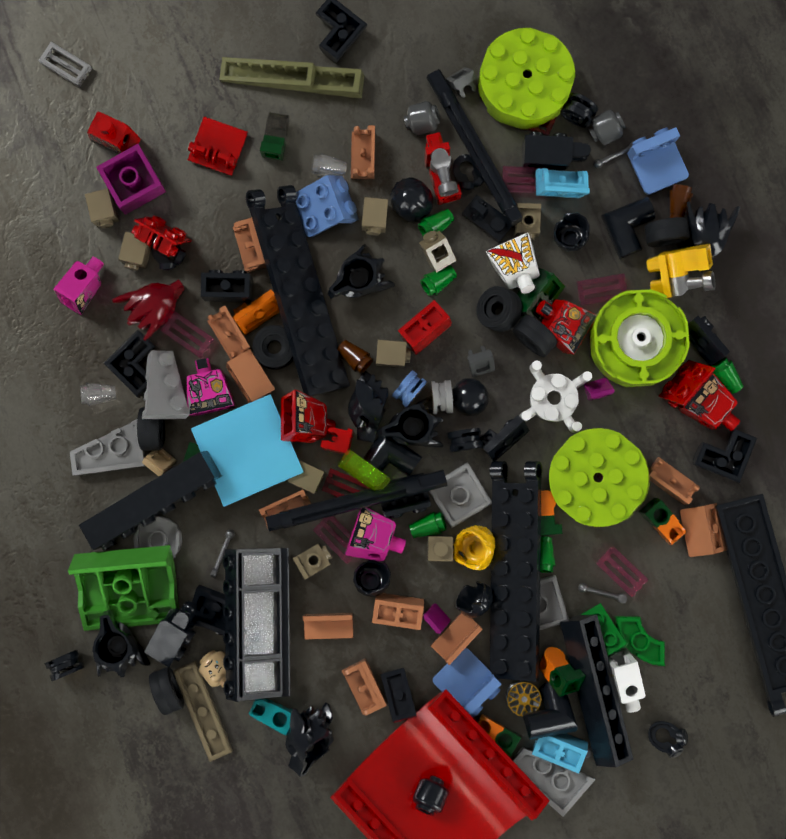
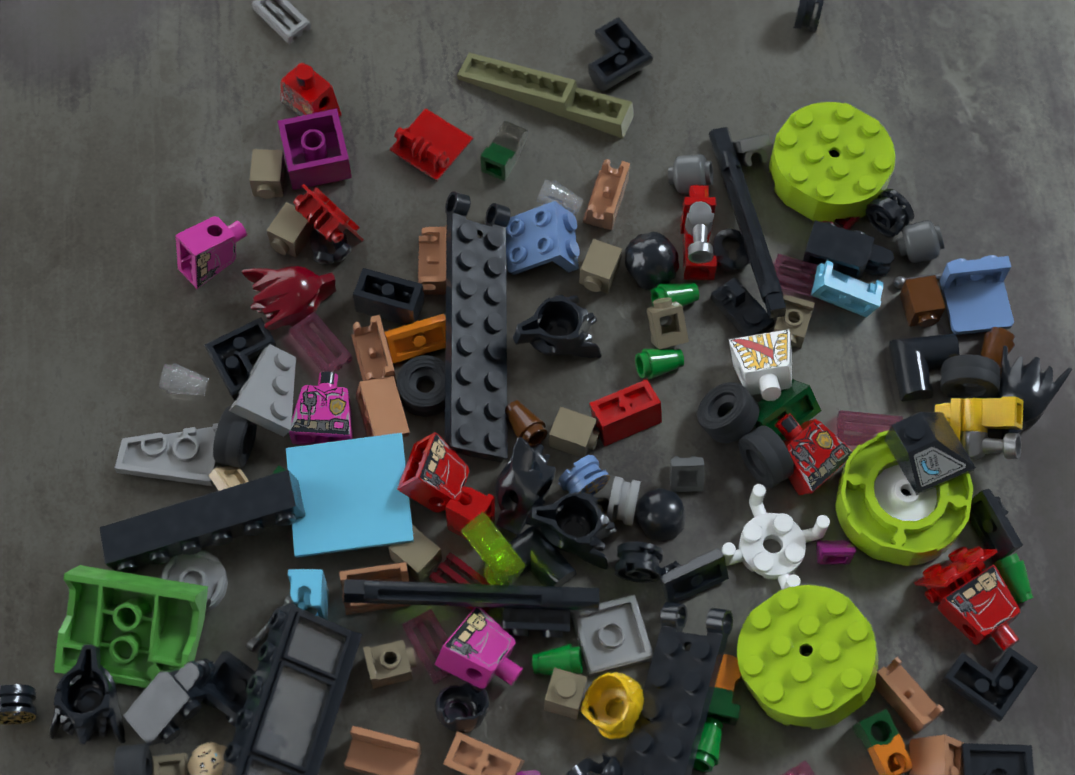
camera: 15 degrees right, 20 degrees down
black hair [553,213,590,252] -> none
none -> medium azure hinge [288,569,329,620]
none -> black slope [884,412,976,495]
none -> reddish brown brick [900,275,945,327]

